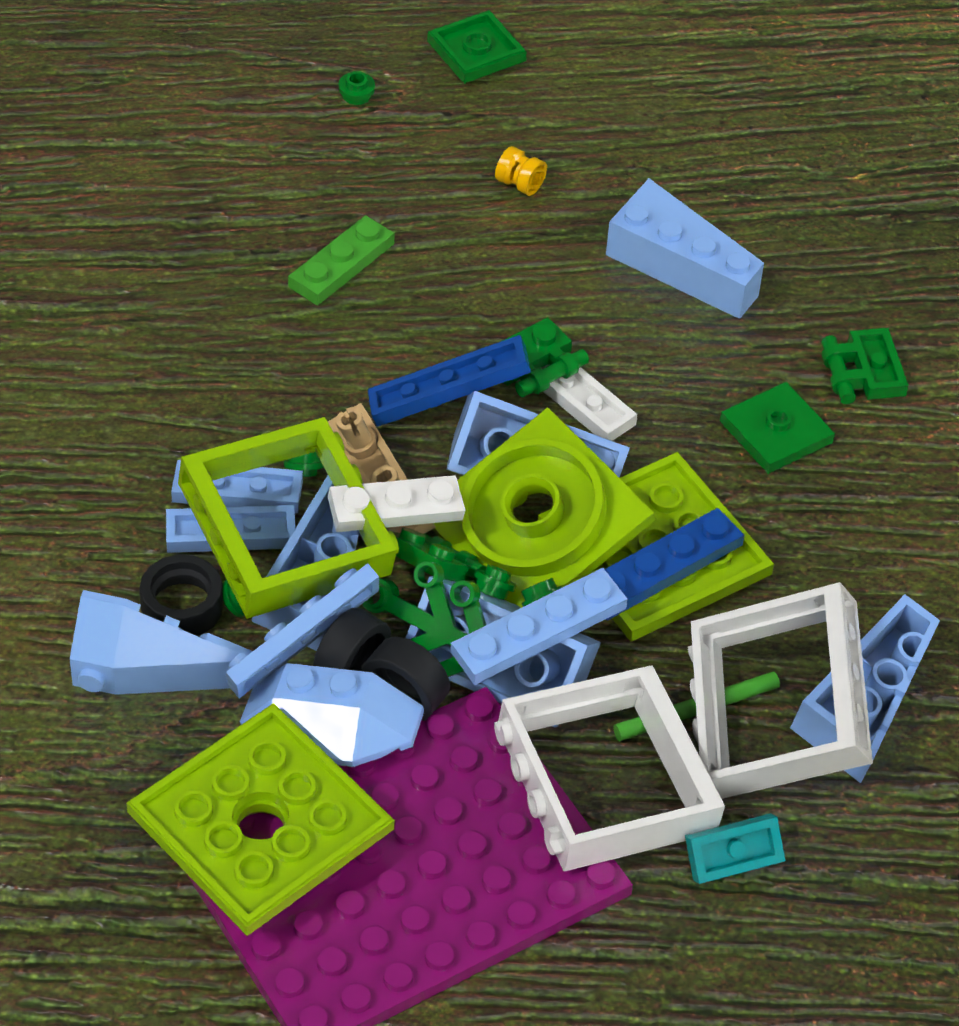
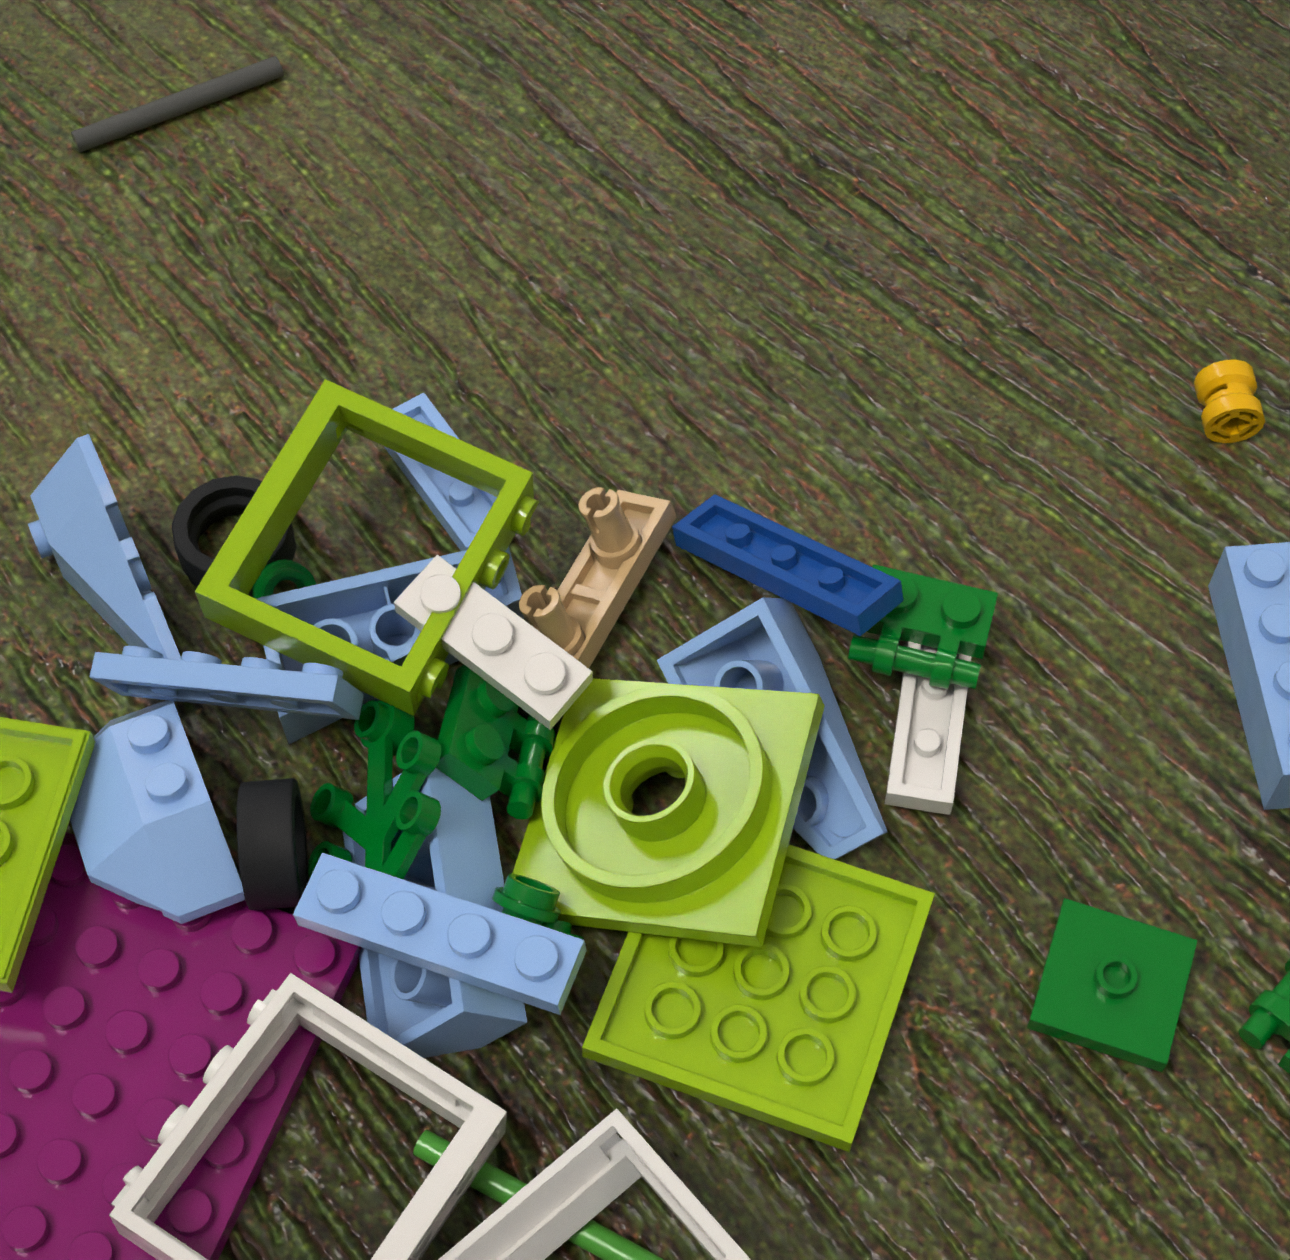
camera: 55 degrees right, 10 degrees up
light blue plate [166,505,295,553] -> none
green plate [284,452,324,477] -> none
bright green plate [288,215,395,306] -> none
black tyre [313,608,391,671] -> none
green plate [338,71,375,105] -> none
green plate [474,564,517,600] -> none
blue plate [605,508,744,621] -> none

